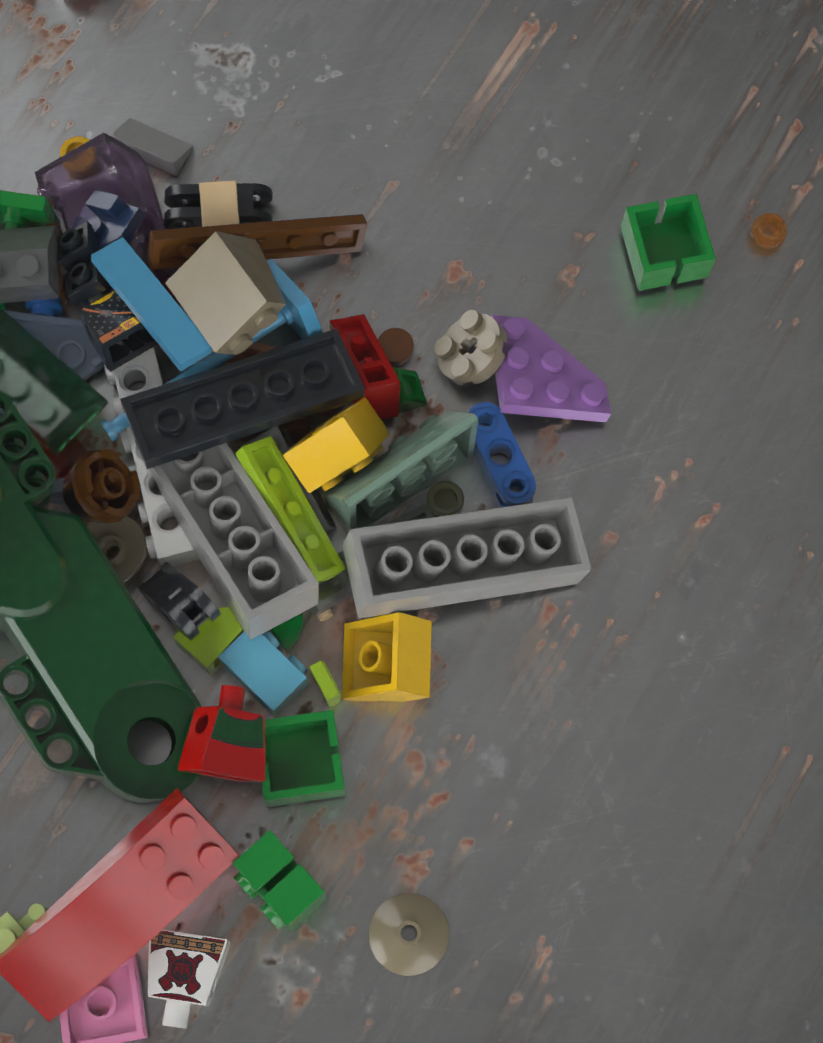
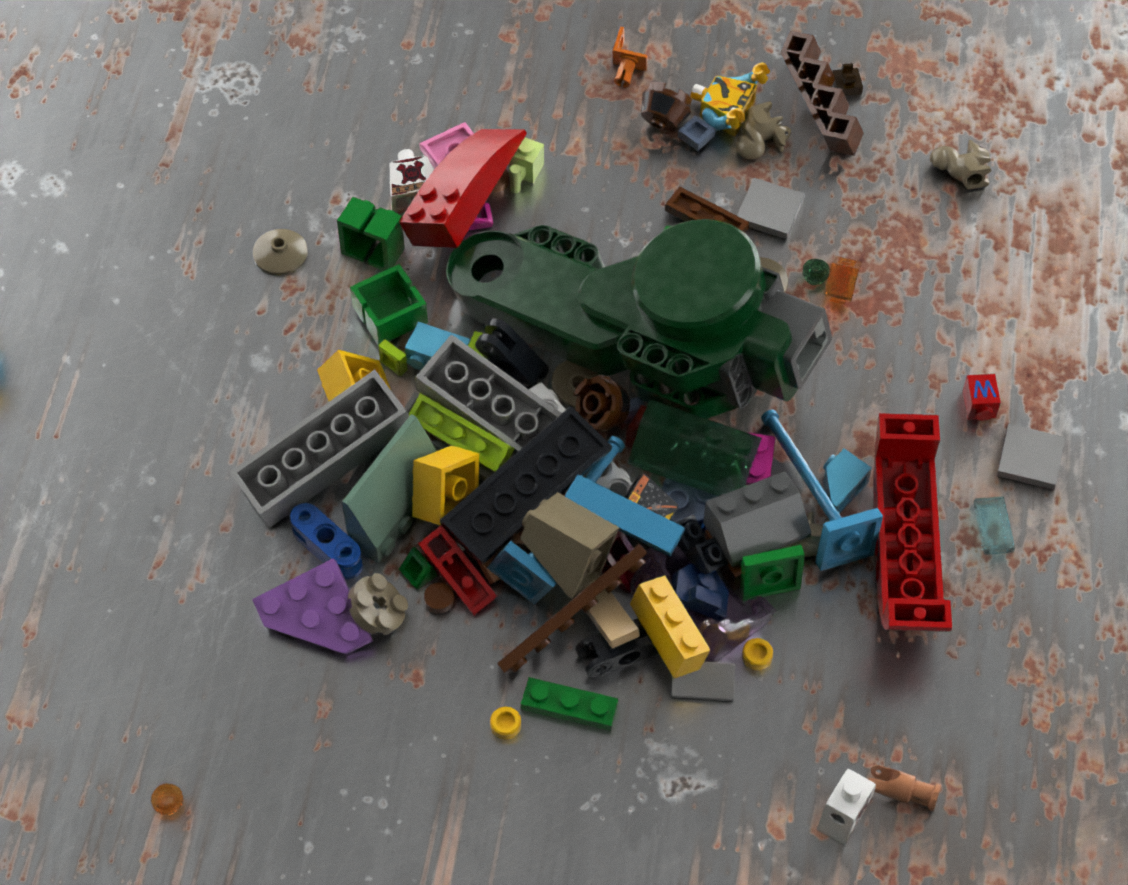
camera: 160 degrees right, 15 degrees down
red torso [178,685,265,782] -> none
green piece [620,193,716,291] -> none
none -> yellow tile [490,706,521,740]
none -> green plate [521,677,619,731]
none -> yellow brick [630,576,710,679]

